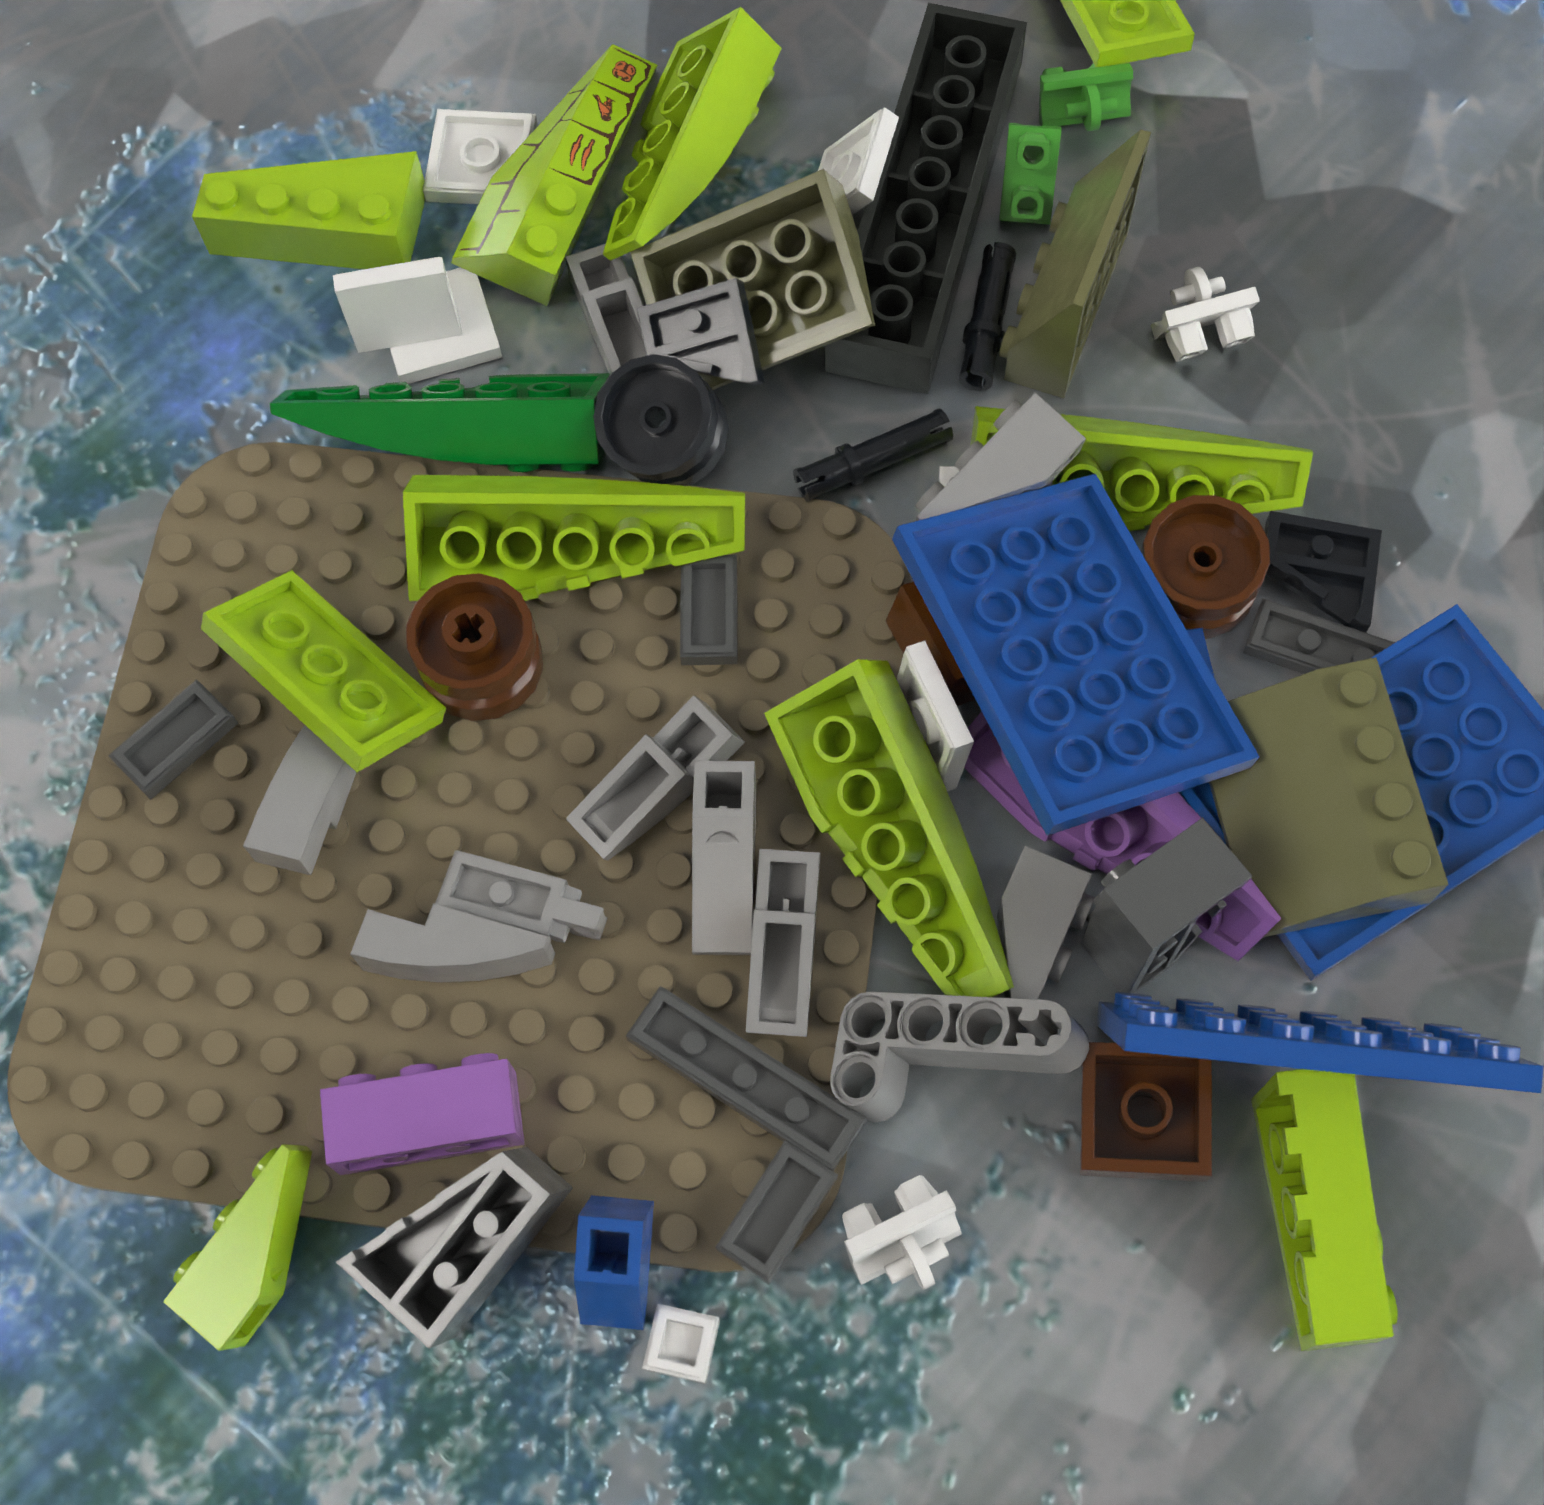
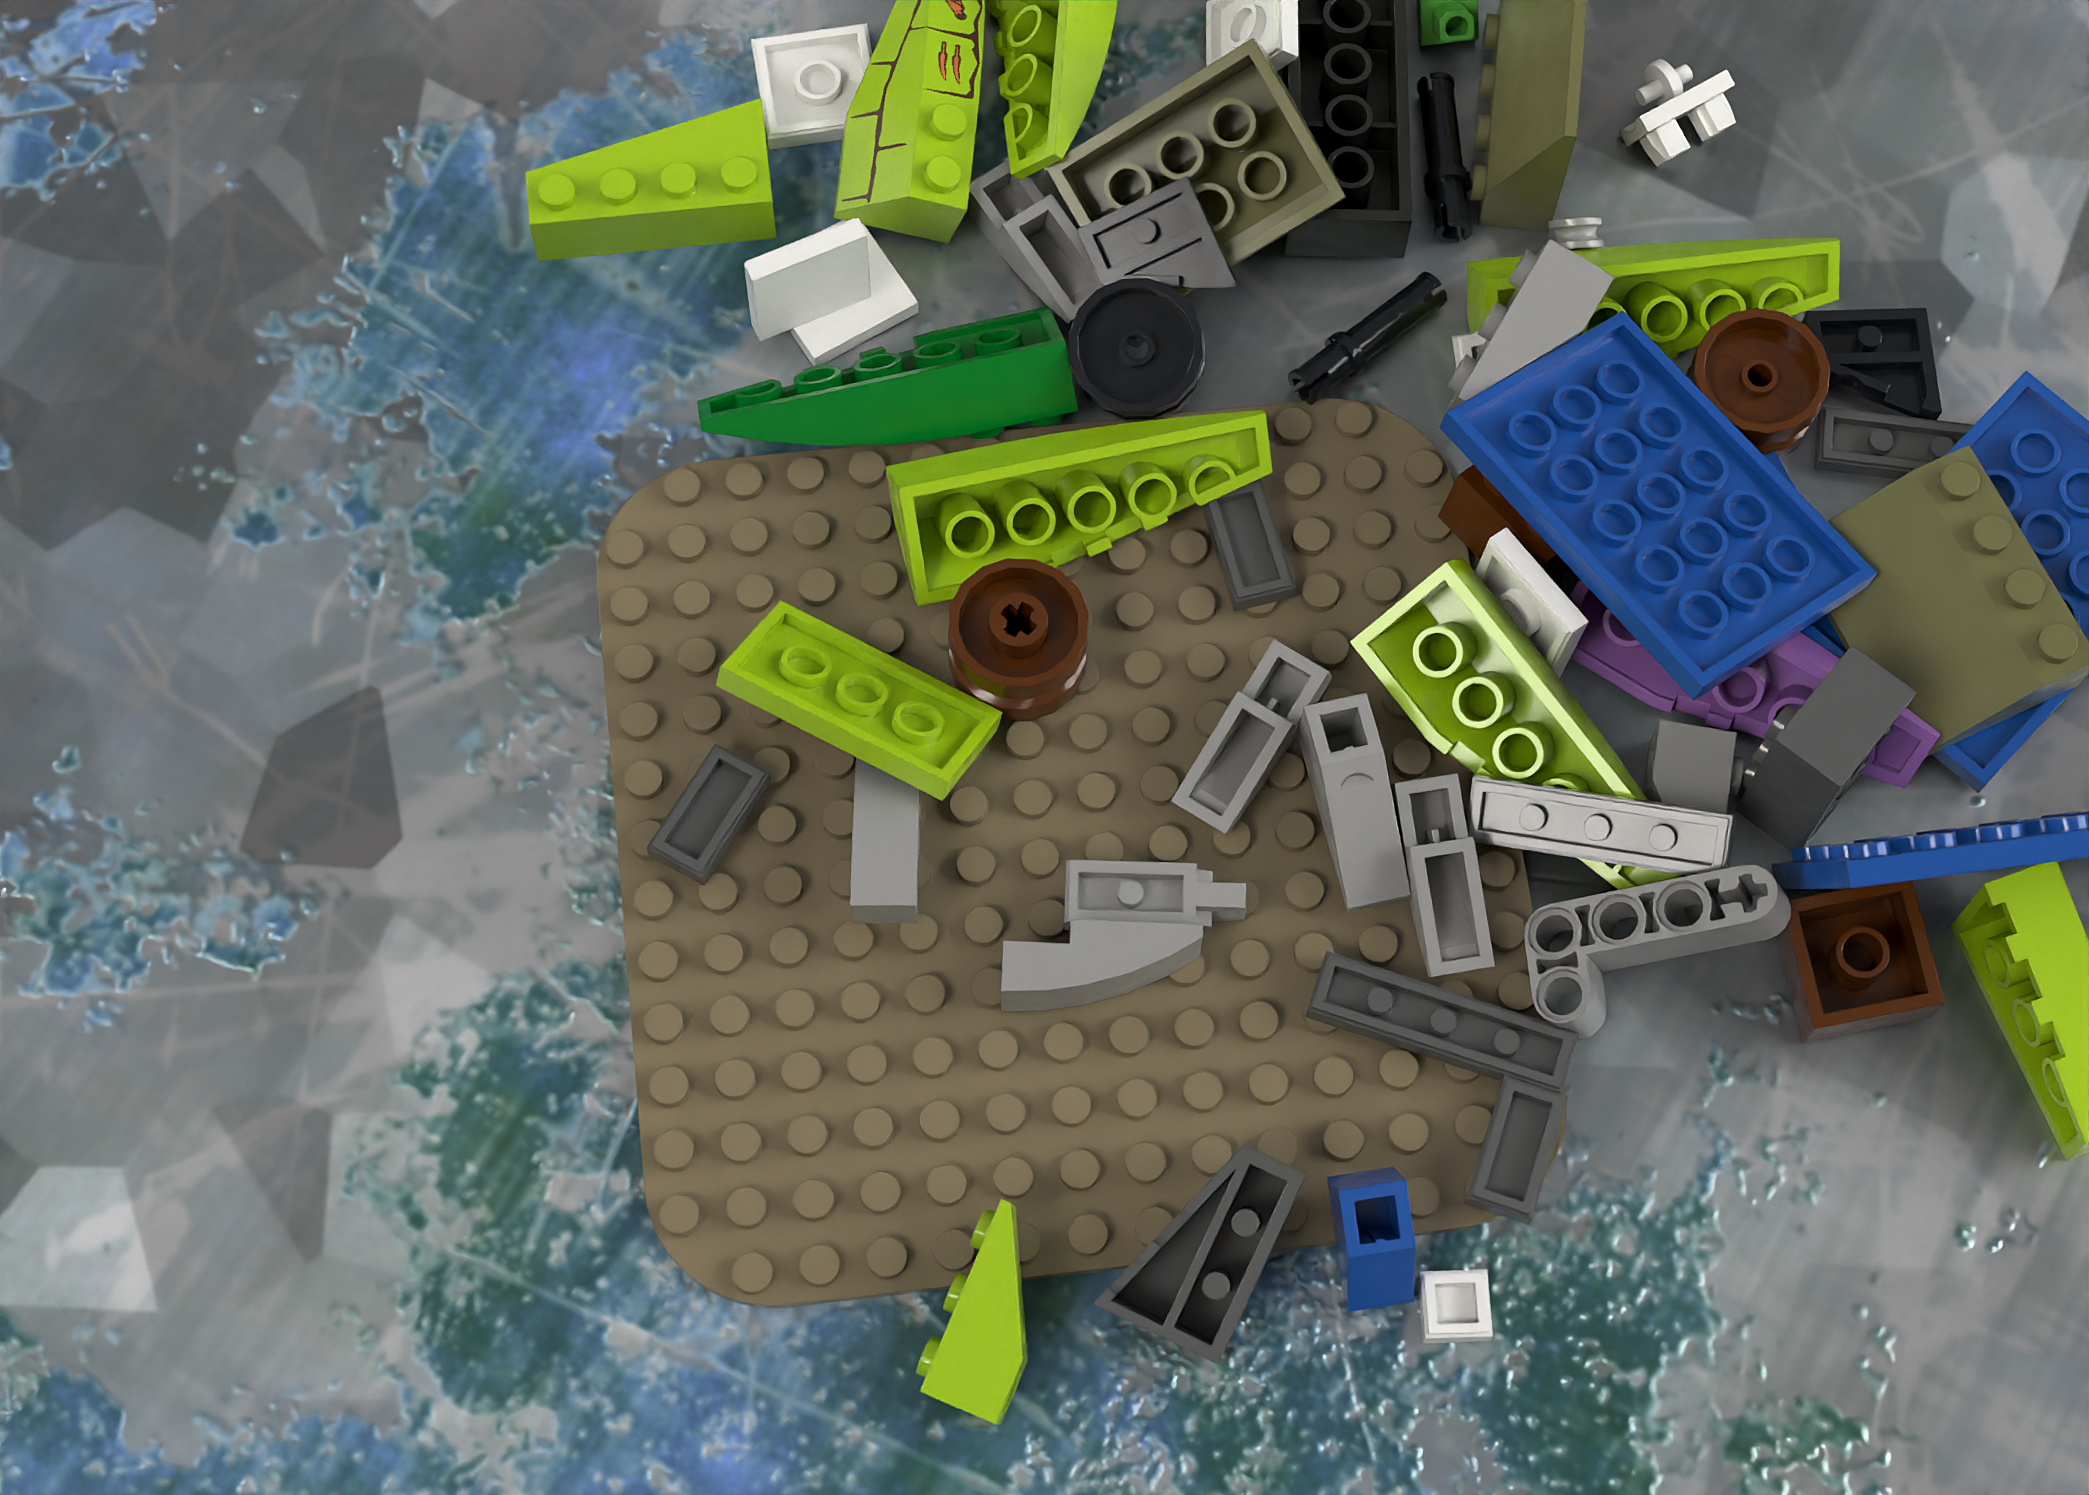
camera: 20 degrees left, 0 degrees up
medium lavender brick [320,1053,525,1175] -> none
white hips [842,1175,962,1290] -> none
none -> tile [1466,775,1735,875]
none -> light grey bush [1548,217,1604,250]

